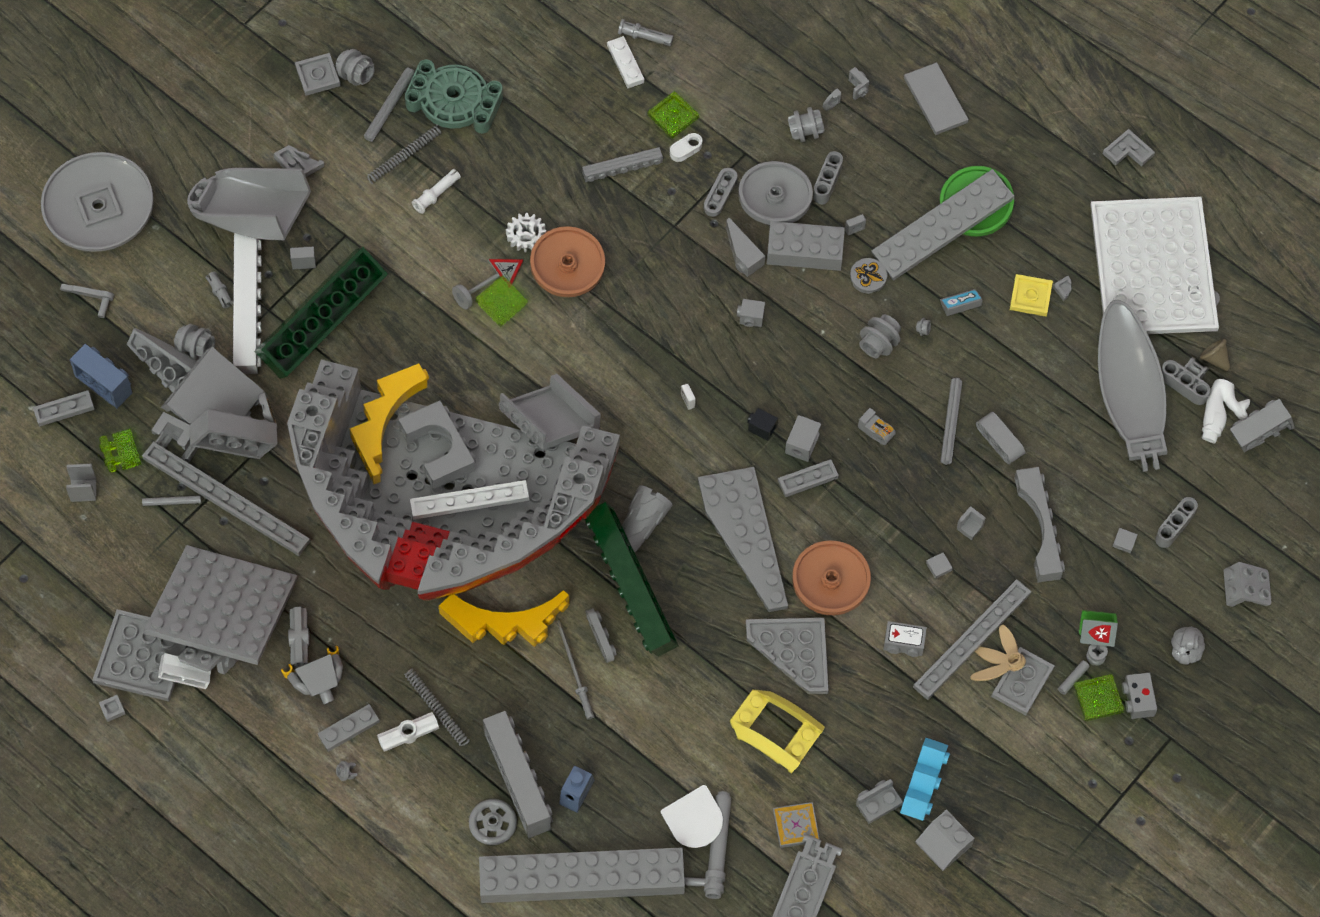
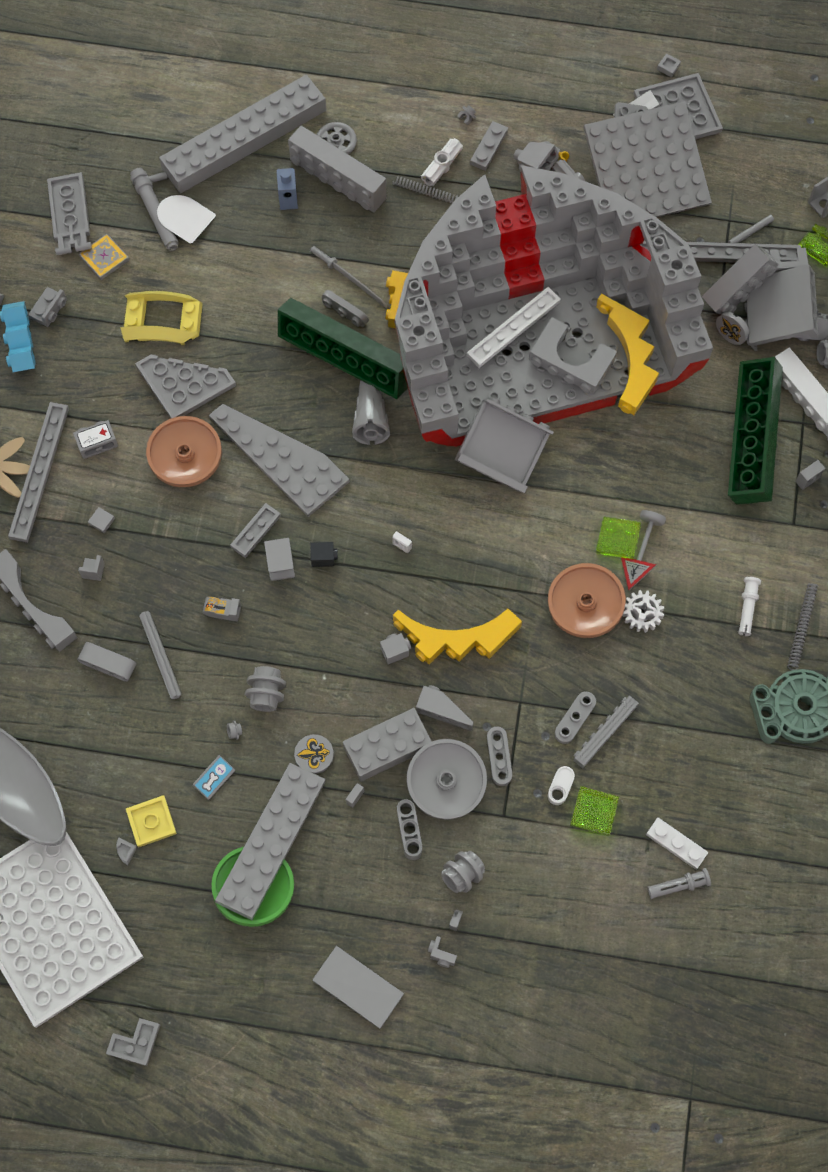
camera: 150 degrees right, 5 degrees up
none -> yellow arch [393,609,522,664]
none -> light grey plate [555,692,596,744]

